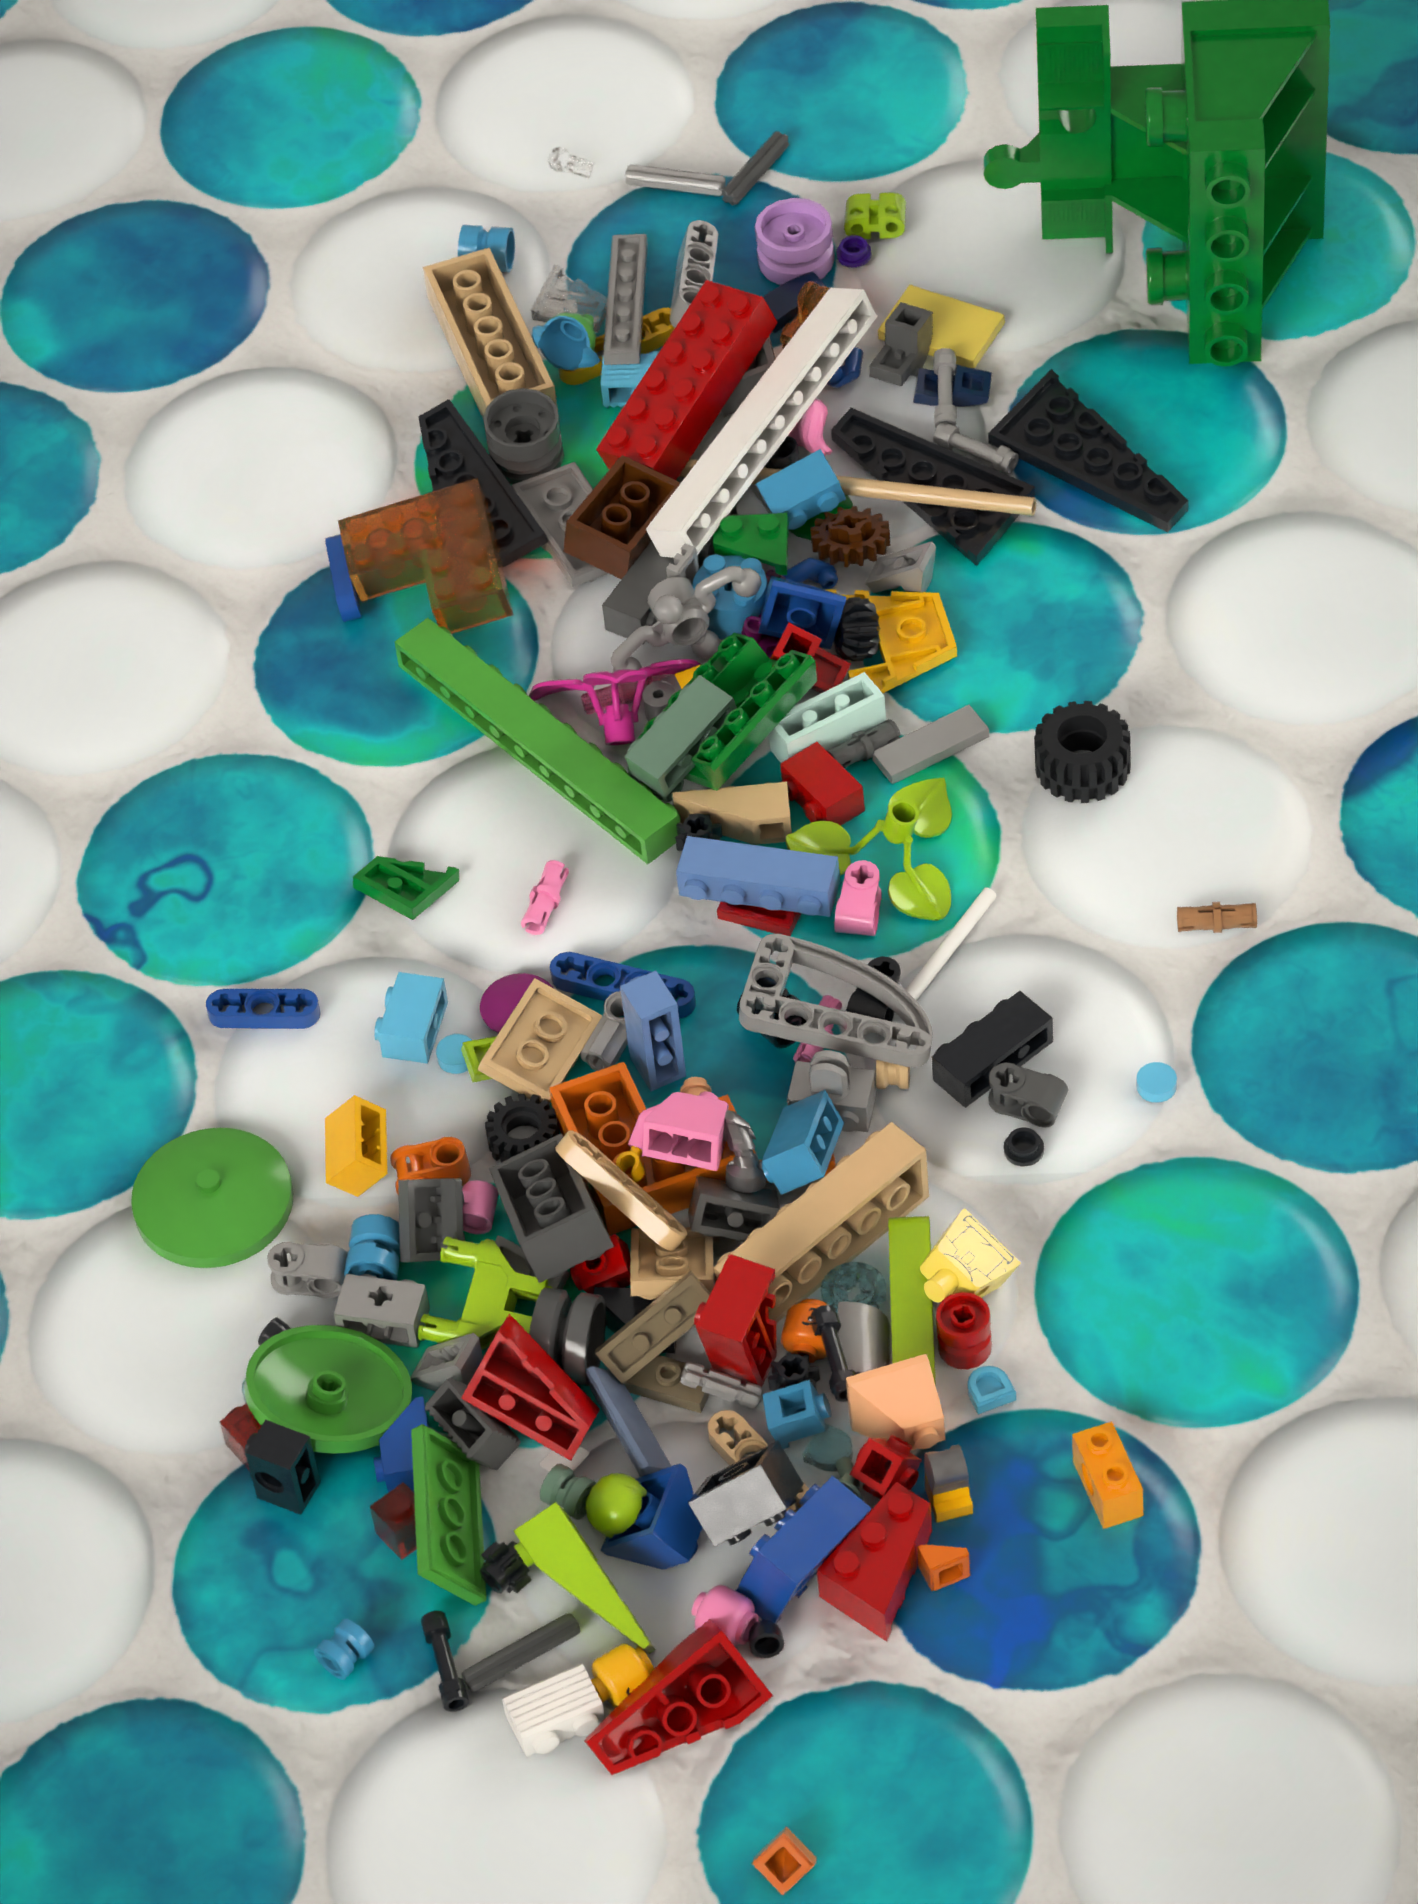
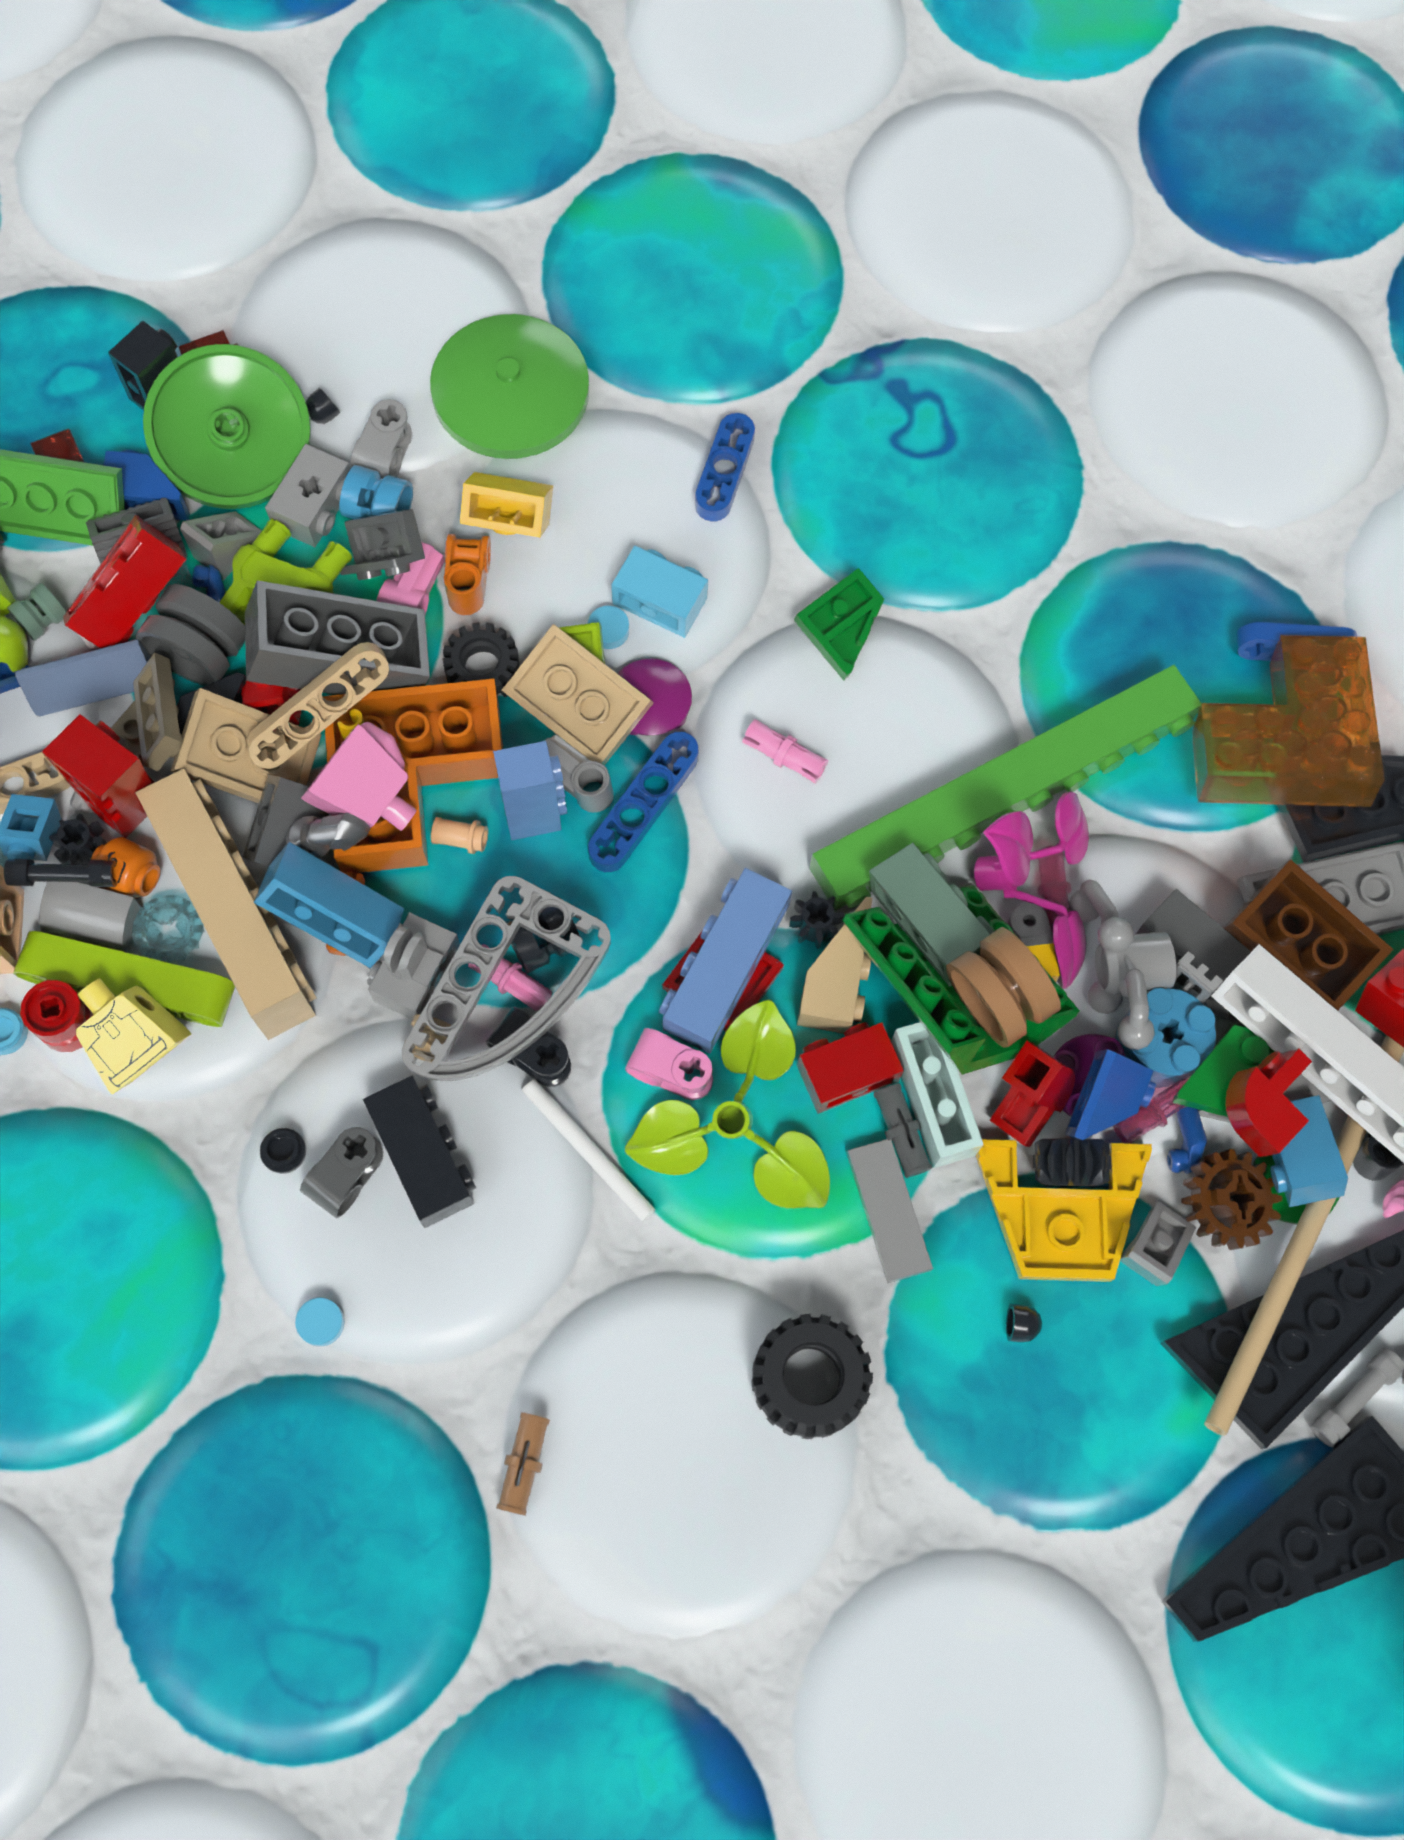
camera: 95 degrees right, 20 degrees up
none -> medium nougat wheel [946,927,1061,1047]
none -> black hinge [1006,1304,1042,1343]
none -> red brick [1226,1048,1312,1157]

